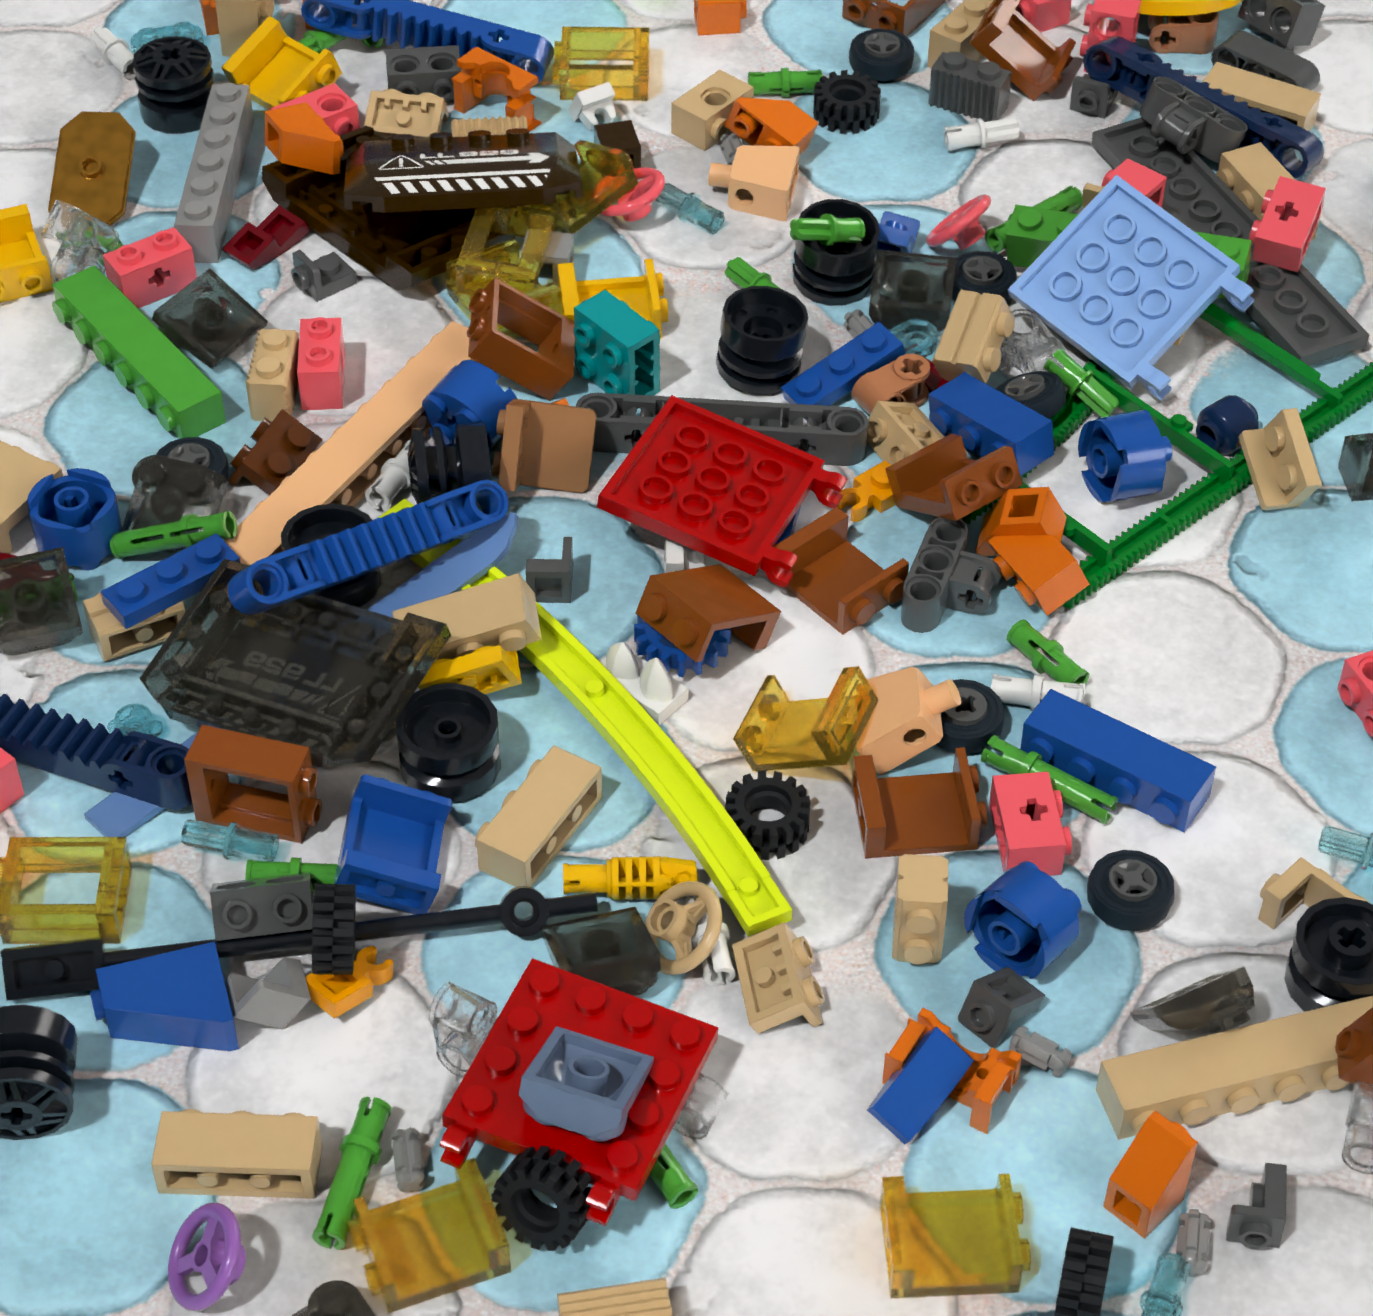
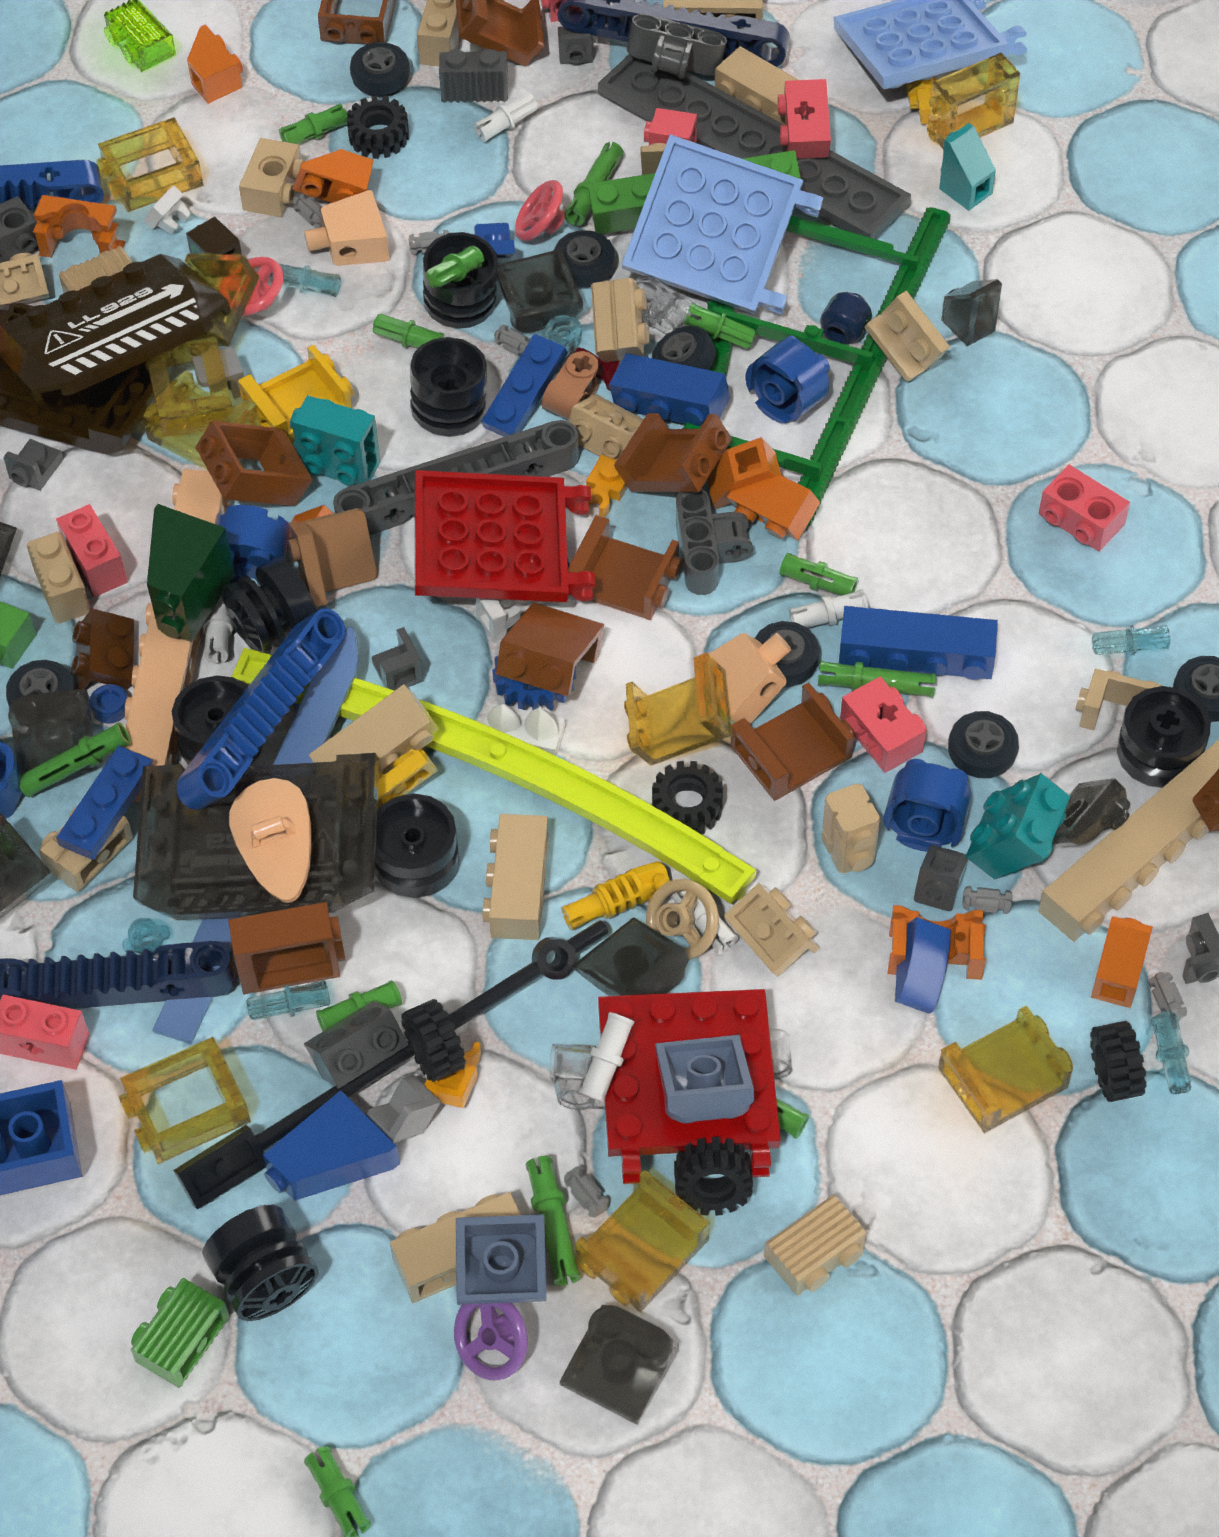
camera: 25 degrees left, 10 degrees up
blue panel [334,775,453,914] -> none
none -> blue tile [89,684,128,724]
none -> dark green slope [147,504,235,642]
none -> light nougat shield [229,778,311,903]
none -> sand blue slope [456,1214,547,1305]
none -> white pin [579,1012,634,1102]
none -> teal brick [965,773,1071,880]

